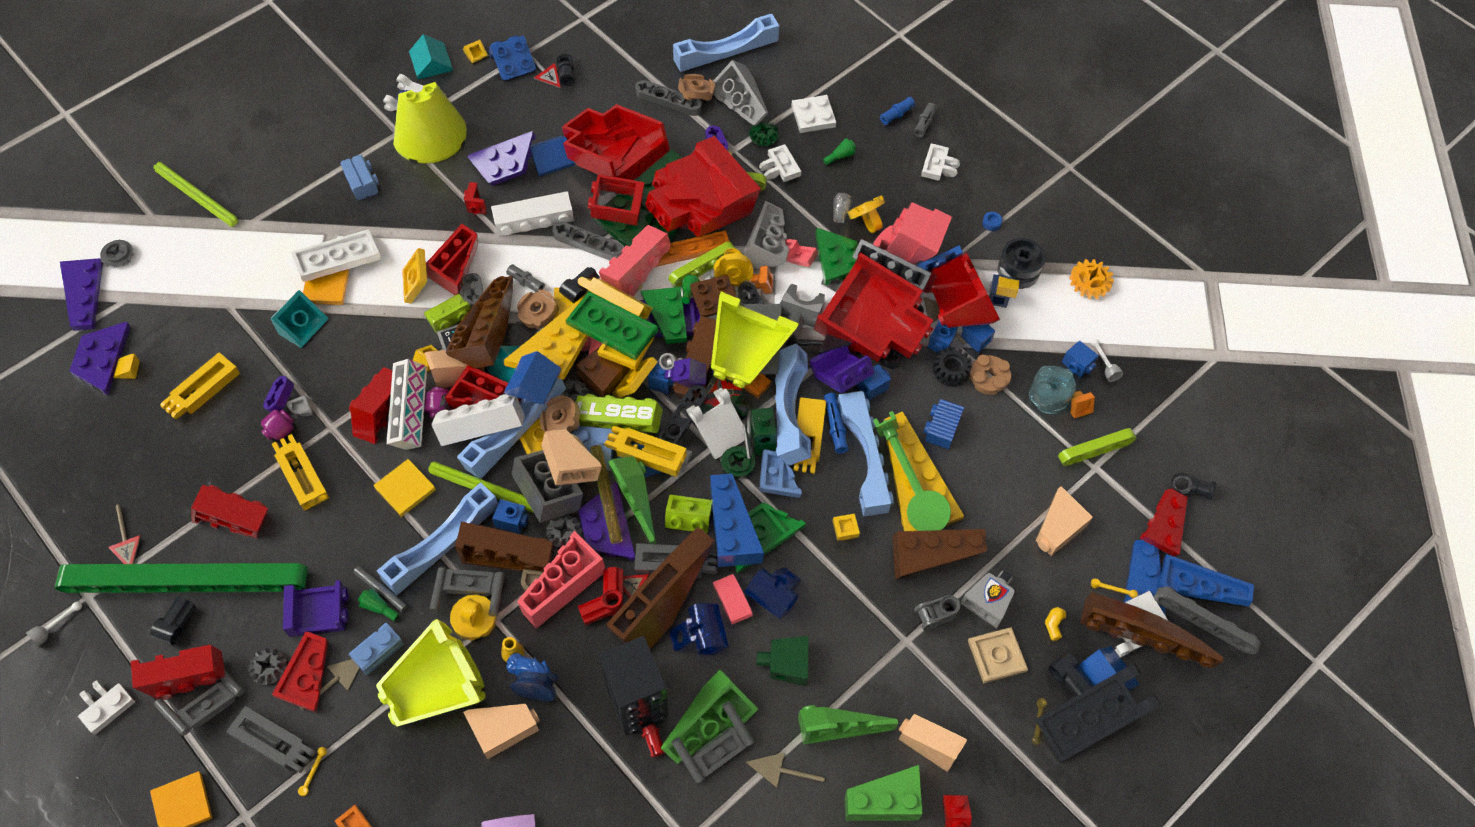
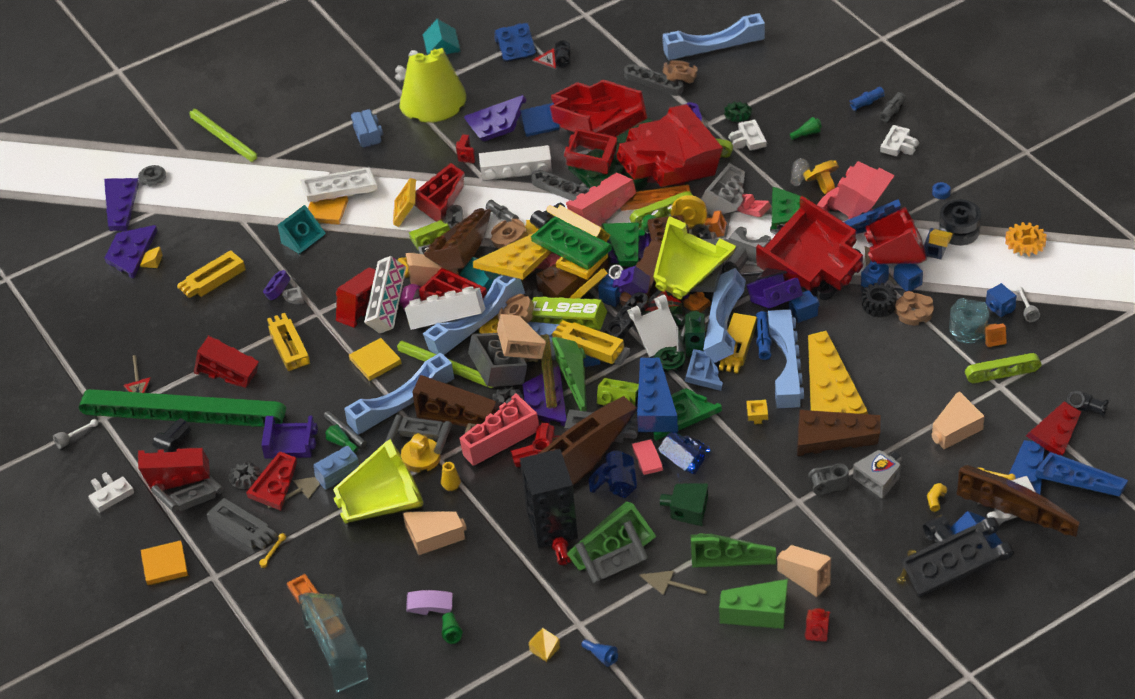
camera: 15 degrees right, 15 degrees down
magenta head [261,409,294,441] -> none
yellow slope [463,40,488,64] -> none
blue brick [492,499,529,534] -> none
blue slope [504,351,561,405] -> none
dark blue piece [506,653,559,702] -> none
light grey wedge [713,60,768,126] -> none
white plate [791,95,836,133] -> none
black brick [852,239,937,293] -> none
bright green piece [873,411,951,531] -> none
blue brick [923,399,964,449] -> none
tan tile [968,627,1028,684] -> none
dark grey piece [1154,586,1261,654] -> none

